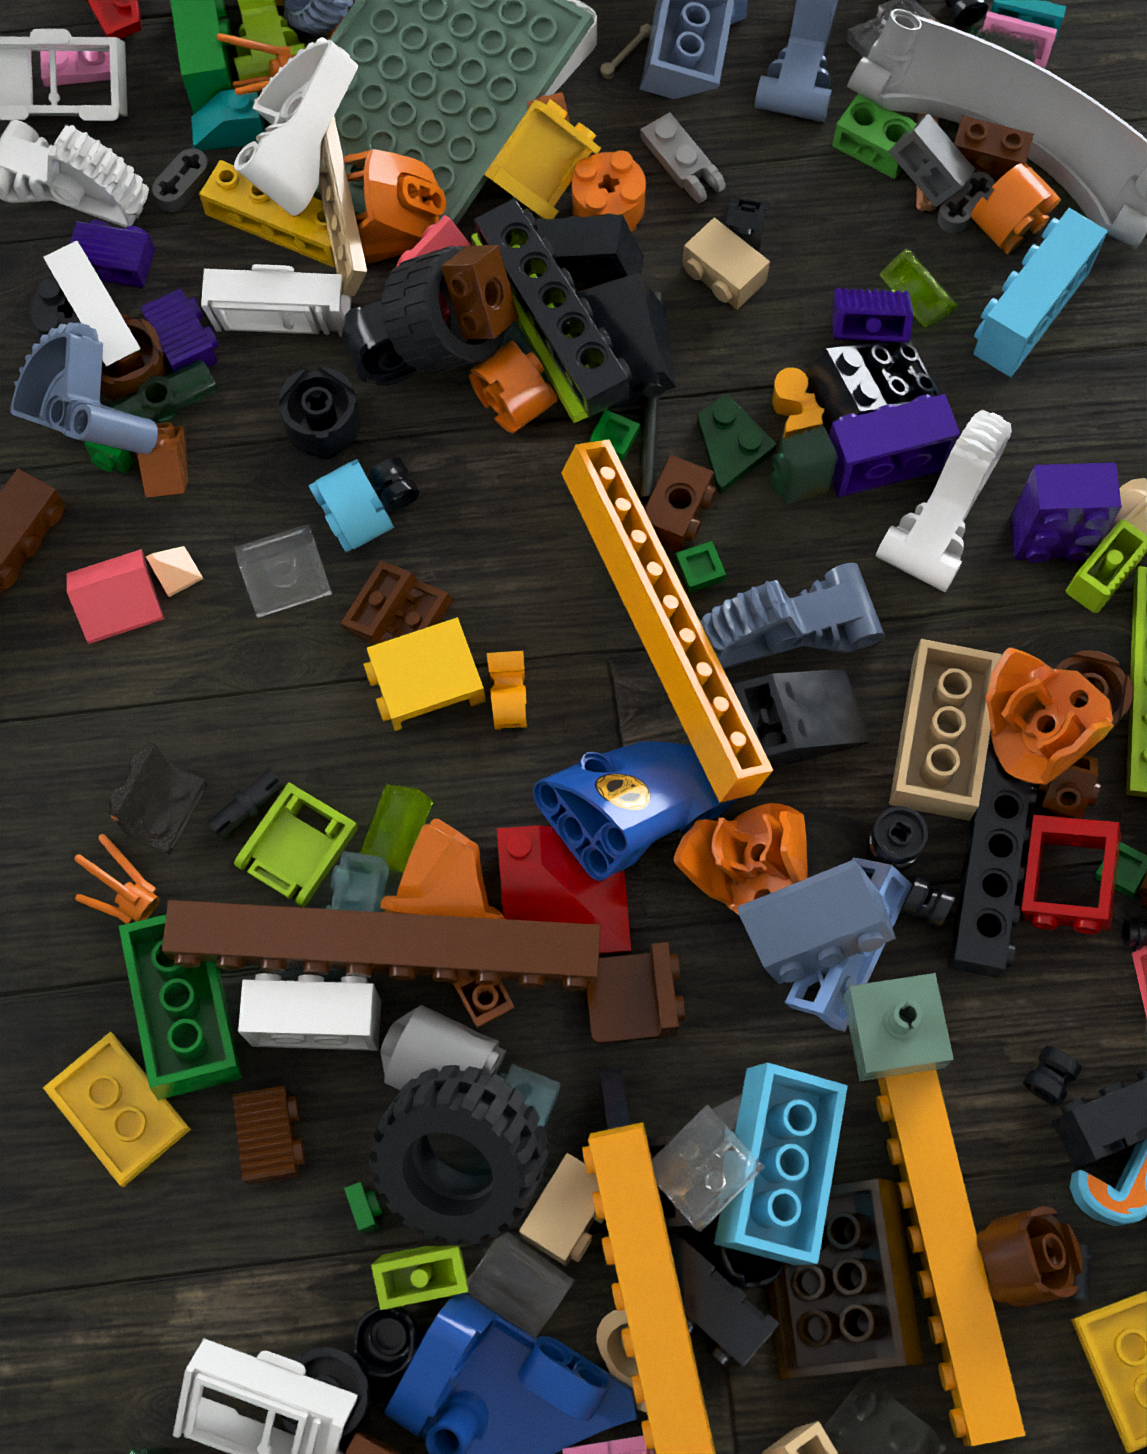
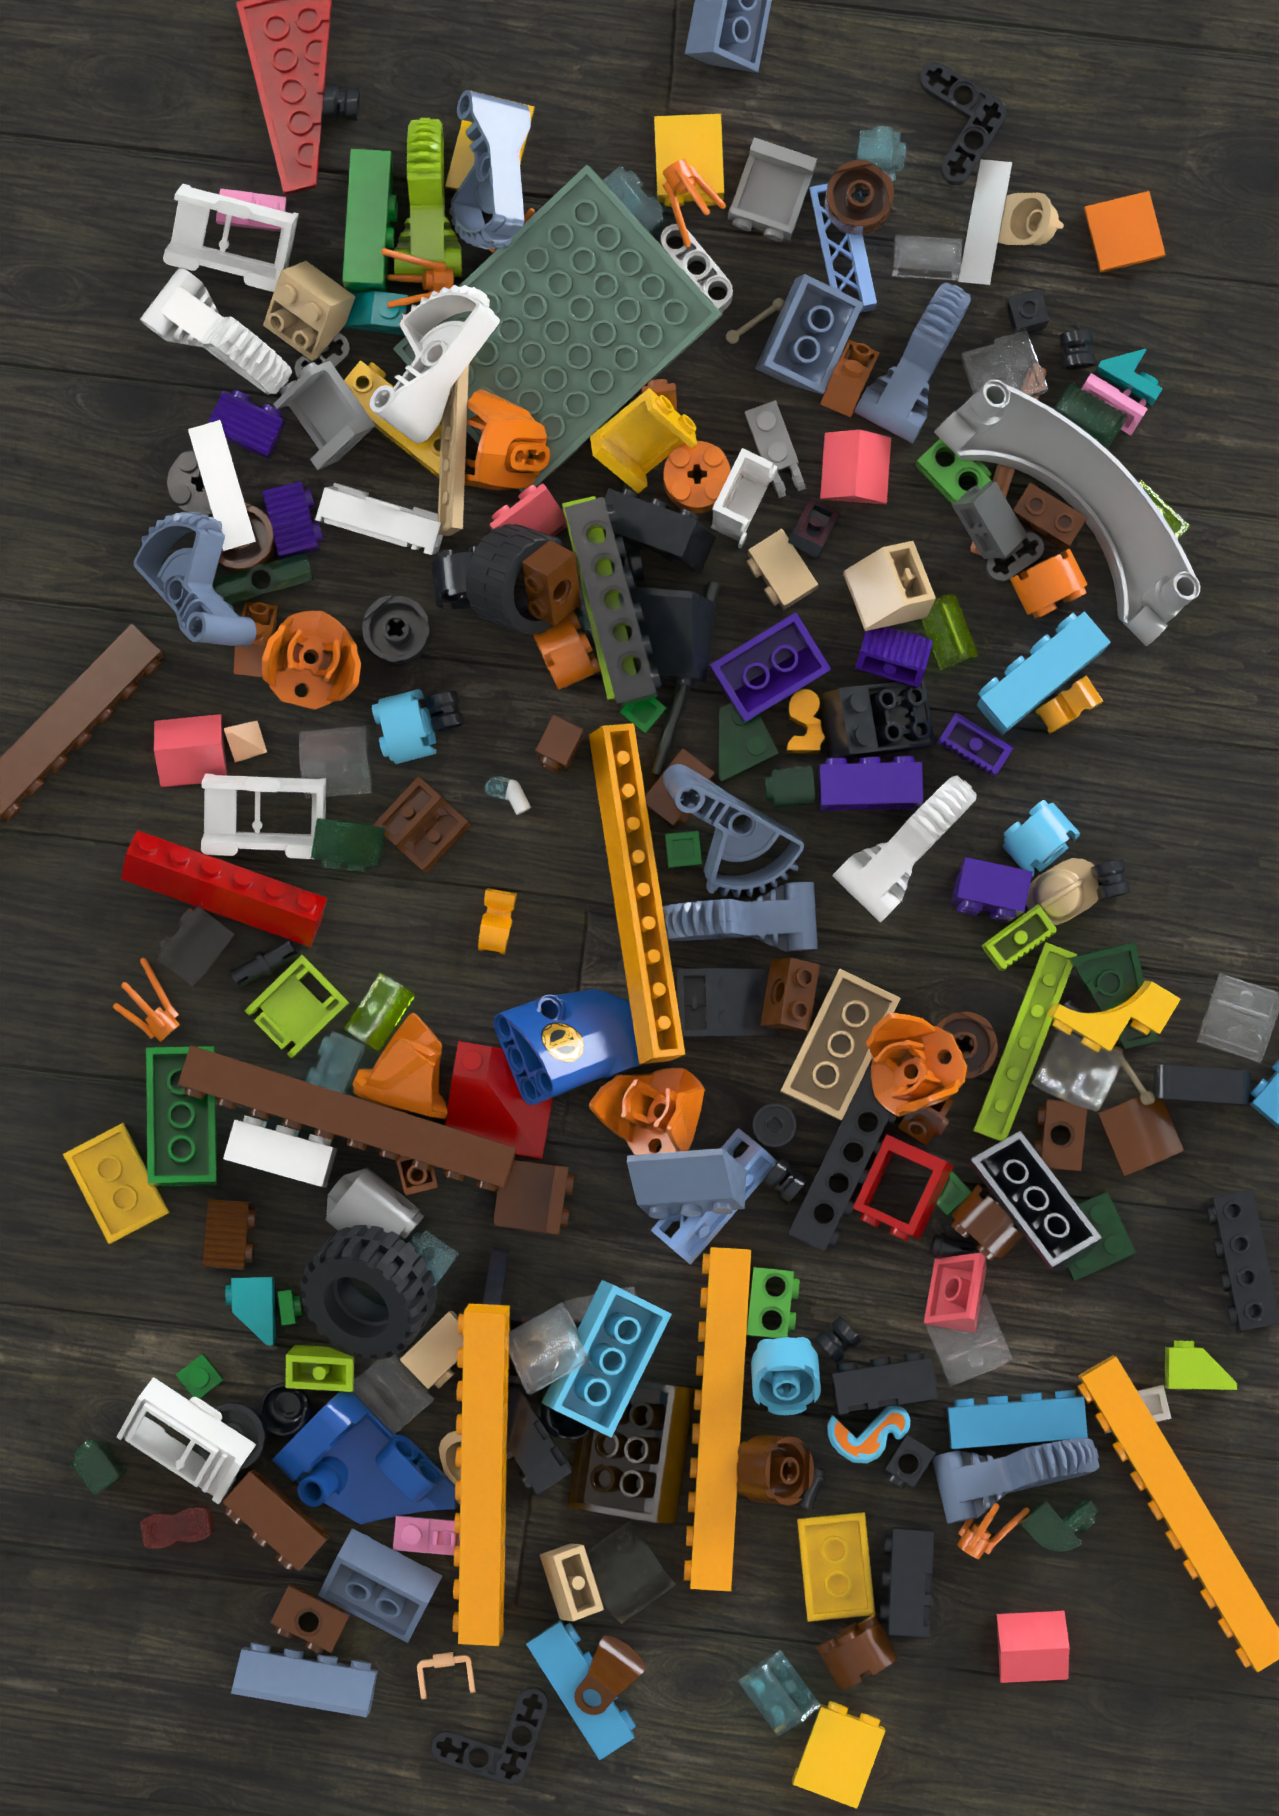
camera: 15 degrees right, 15 degrees up
yellow panel [363,617,486,731] -> none
sand green brick [843,973,954,1081] -> none
none -> red brick [121,830,327,947]
none -> green plate [176,1353,224,1399]
none -> white piece [201,774,326,859]
none -> teal slope [225,1277,276,1345]
none -> orange piece [262,611,361,710]
none -> tan slope [263,261,355,361]
none -> light grey panel [274,361,375,470]
none -> clear green brick [311,818,386,872]
none -> arm [484,776,531,815]
none -> reddish brown brick [535,715,585,774]
none -> sand blue arm [663,764,804,898]
none -> dark purple slope [709,612,831,722]
none -> white piece [711,448,778,549]
none -> bright green brick [746,1267,800,1338]
none -> medium azure brick [751,1337,821,1415]
none -> reddish brown brick [760,957,820,1033]
none -> dark orange slope [820,340,880,417]
none -> coral slope [820,429,891,505]
none -> tan slope [843,541,936,631]
none -> dark purple brick [938,713,1013,778]
none -> medium azure brick [1003,800,1080,877]
none -> light orange leg [1035,675,1103,734]

